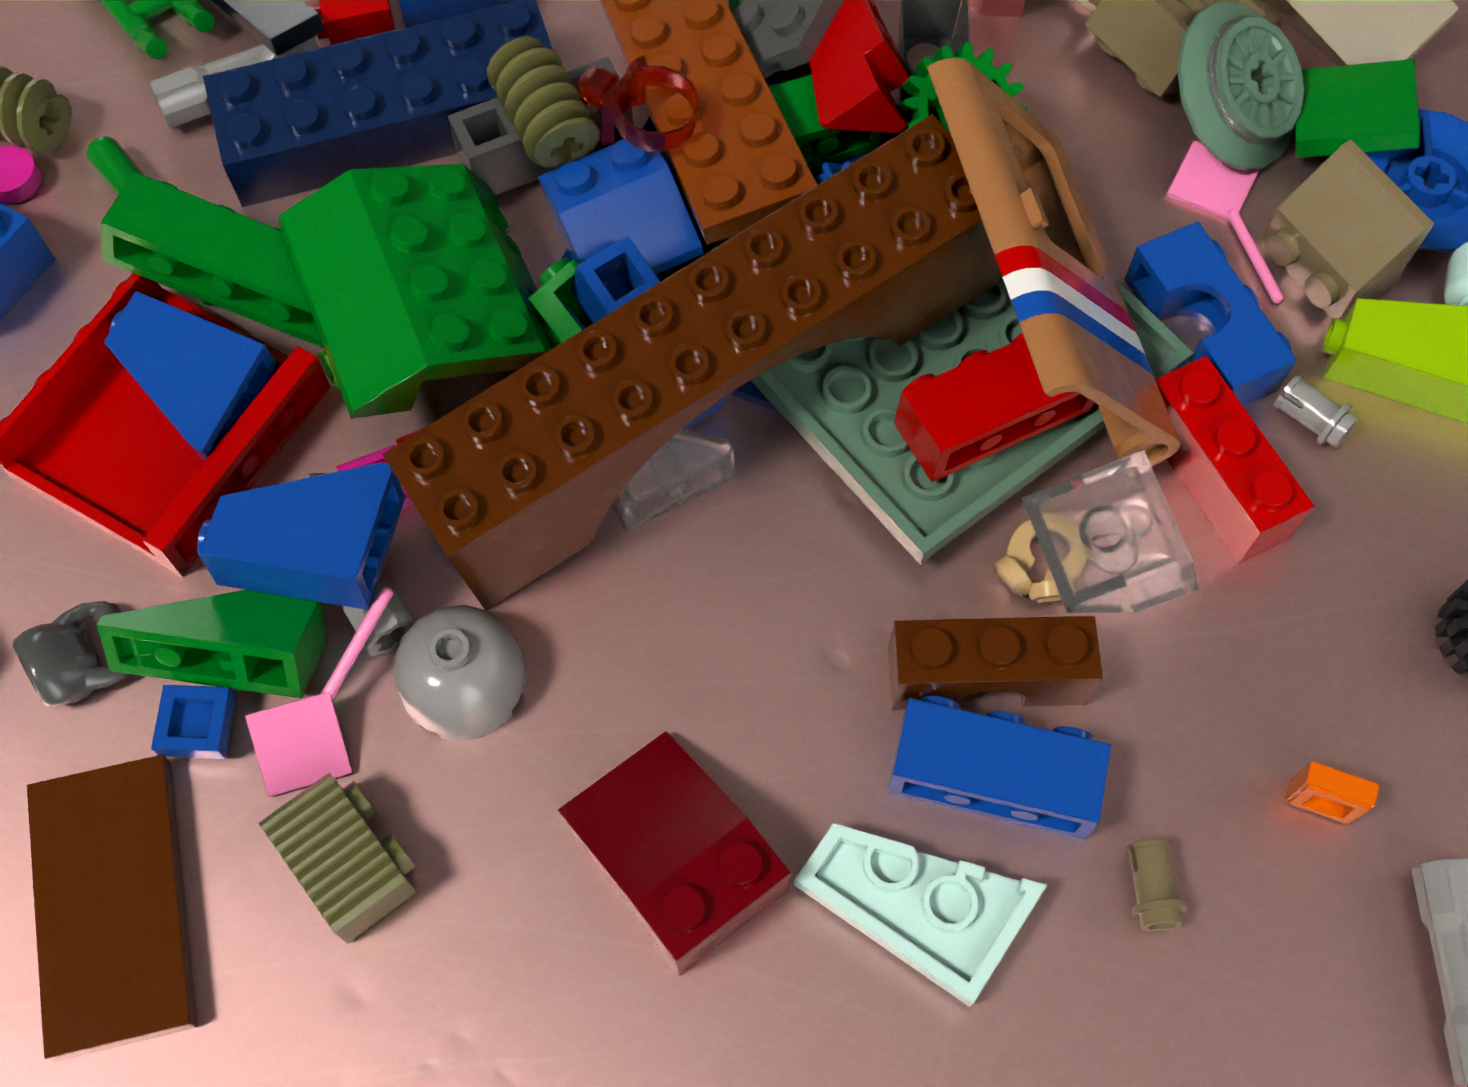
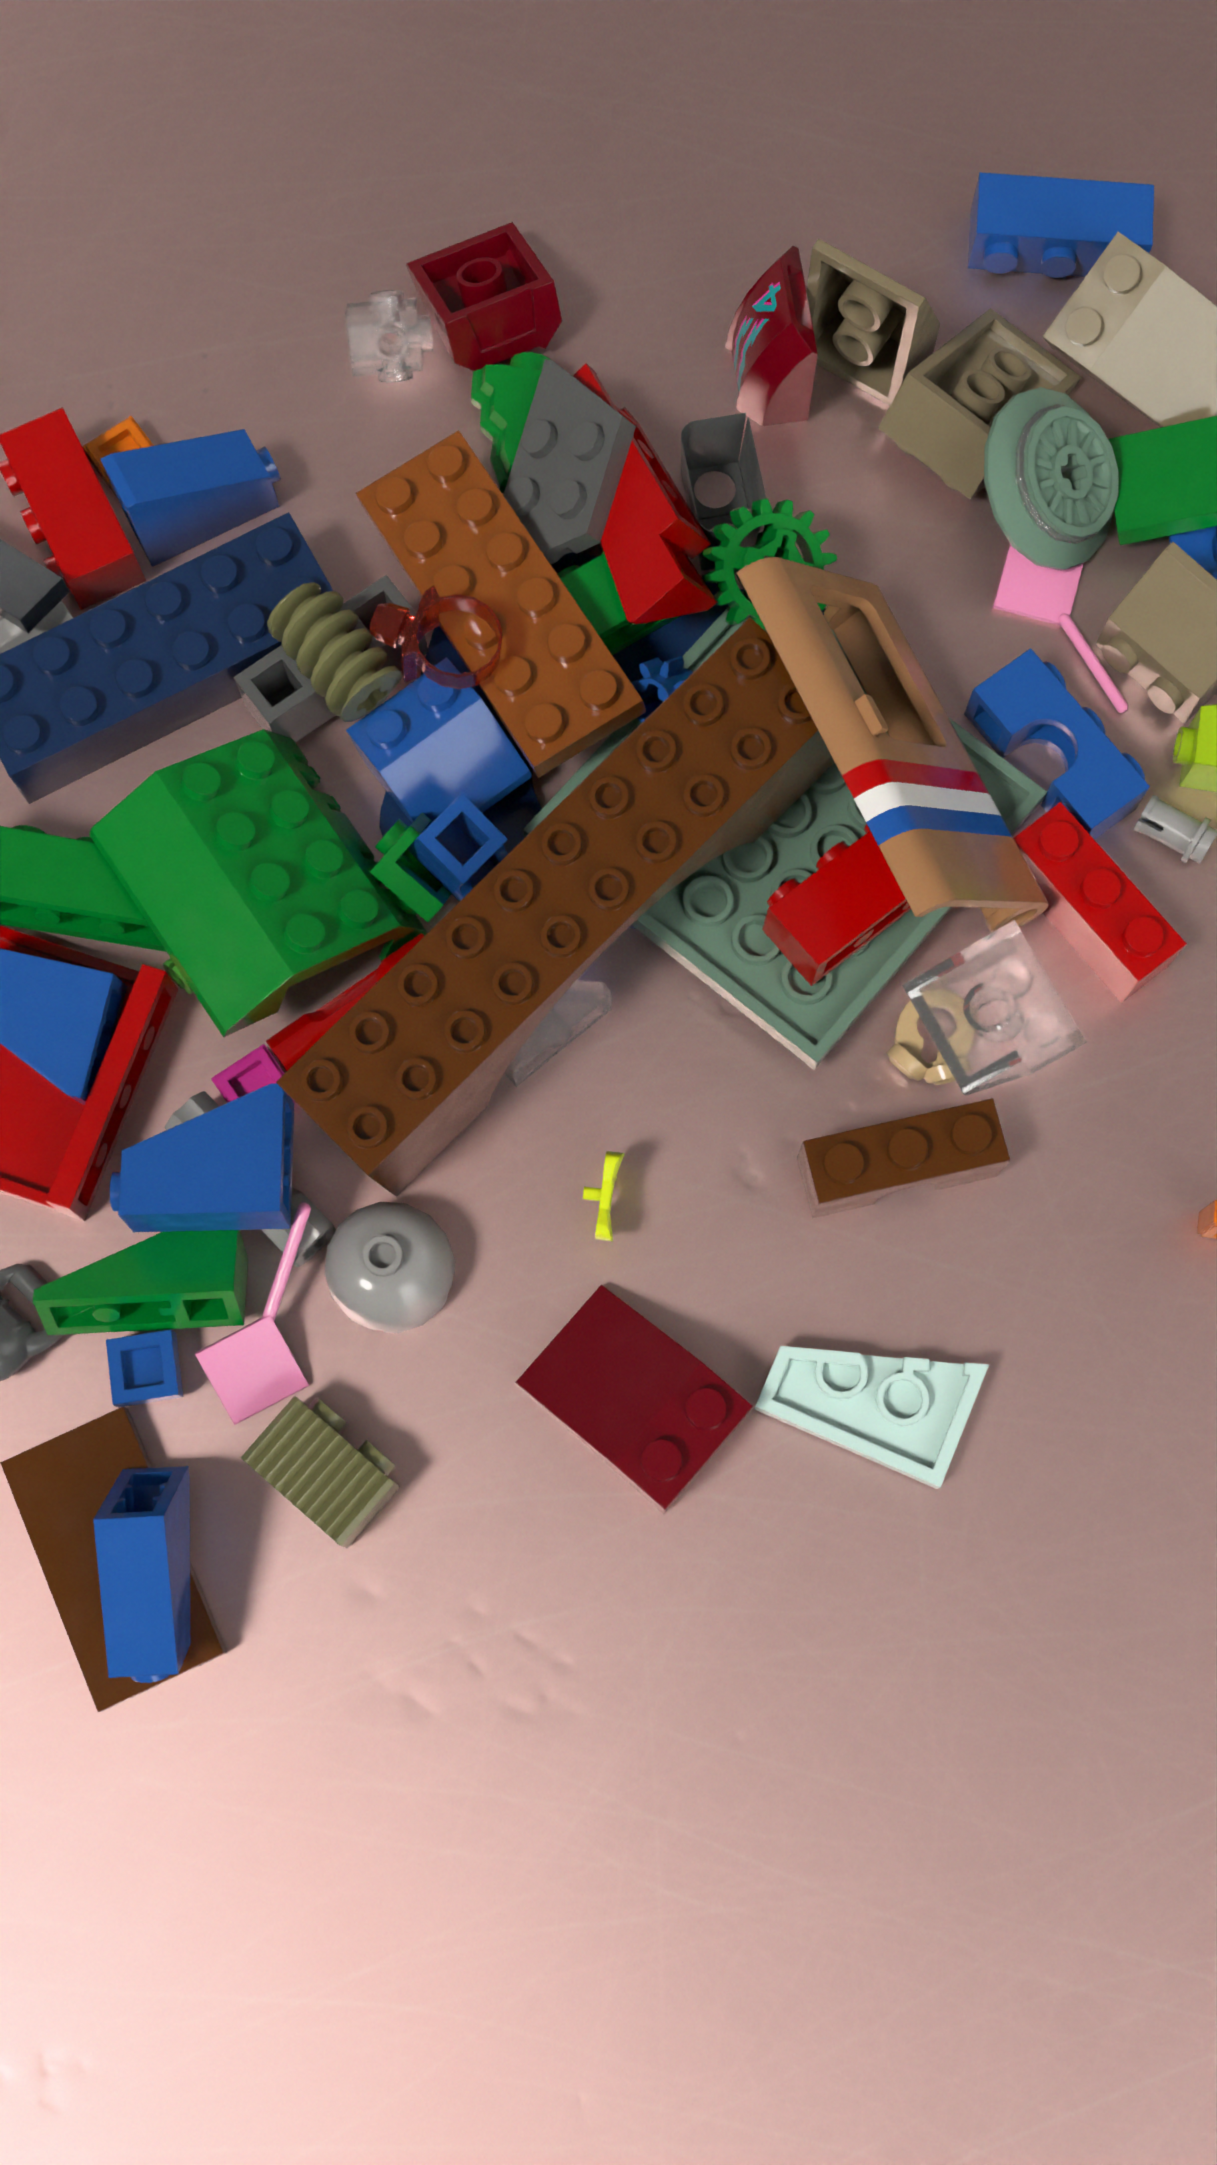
camera: 10 degrees left, 10 degrees up
blue brick [887,696,1111,840] -> none
dark tan pin [1126,838,1188,932] -> none
none -> blue slope [93,1466,190,1683]
none -> neon yellow piece [583,1151,625,1242]

